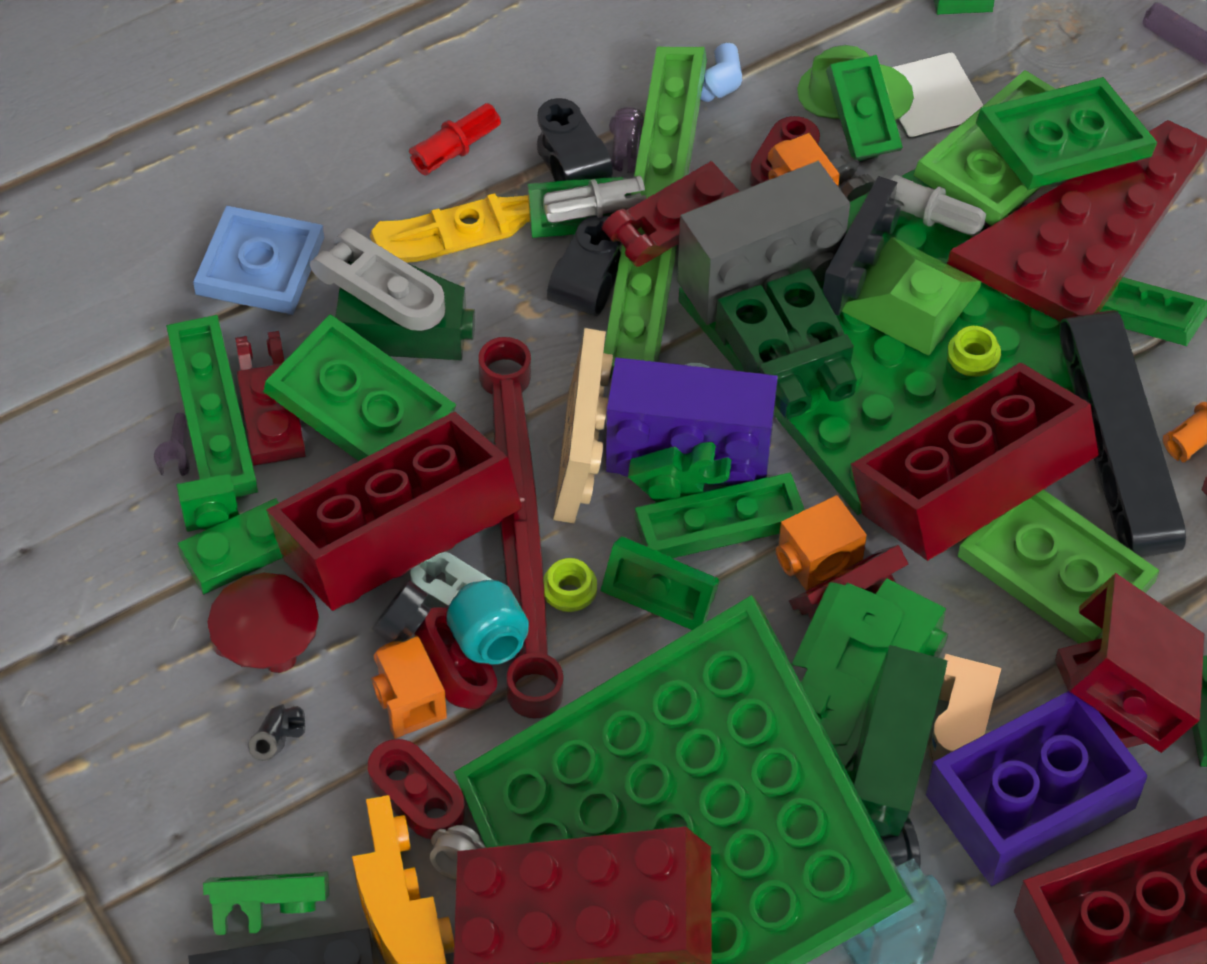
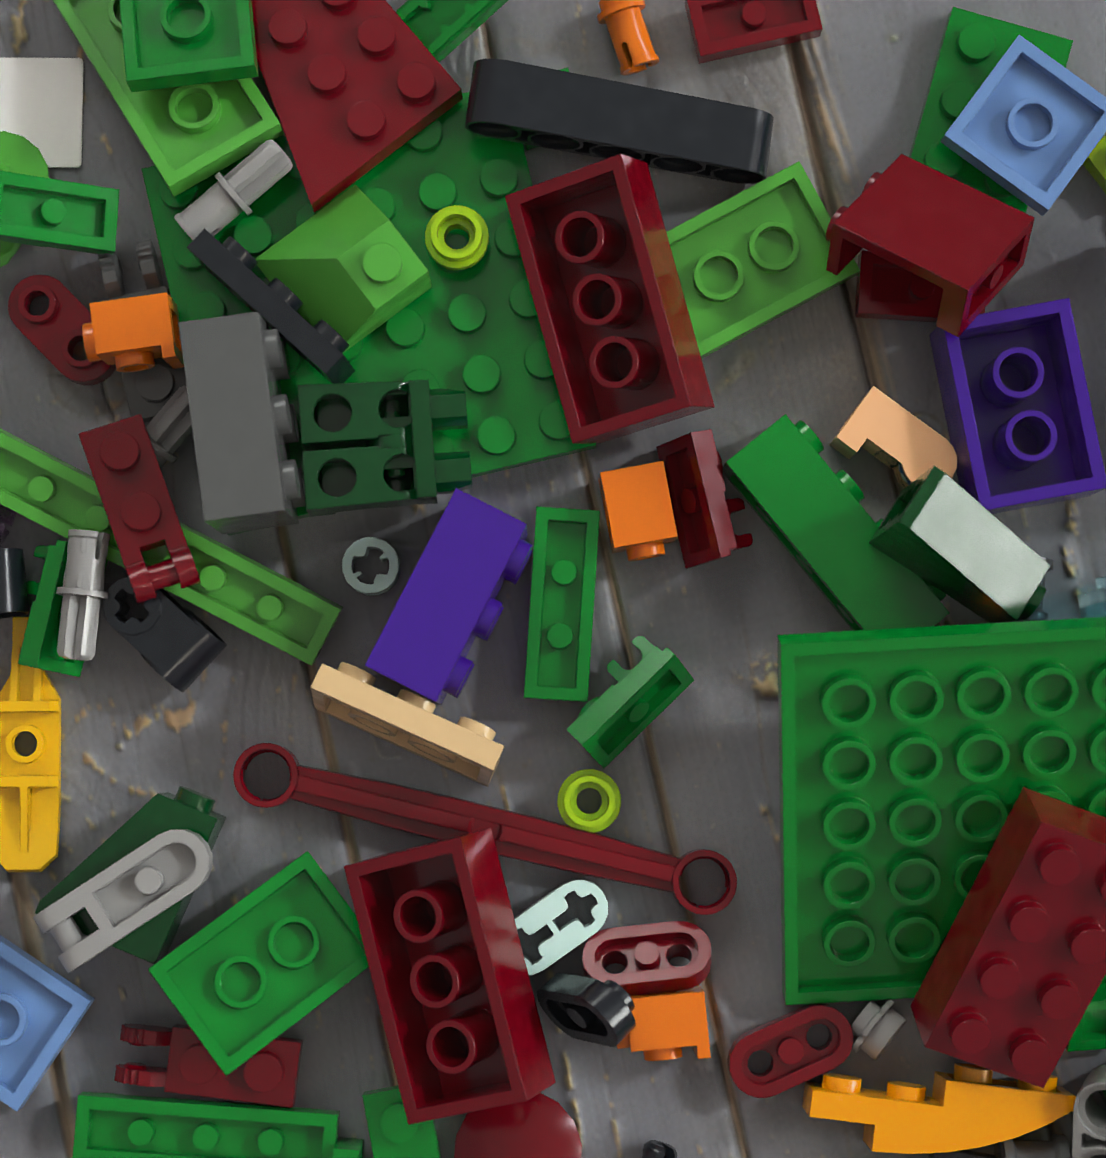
camera: 75 degrees left, 30 degrees up
teal head [446,580,529,664] -> none
green plate [628,442,732,503] -> none
green piece [791,582,905,745] -> none

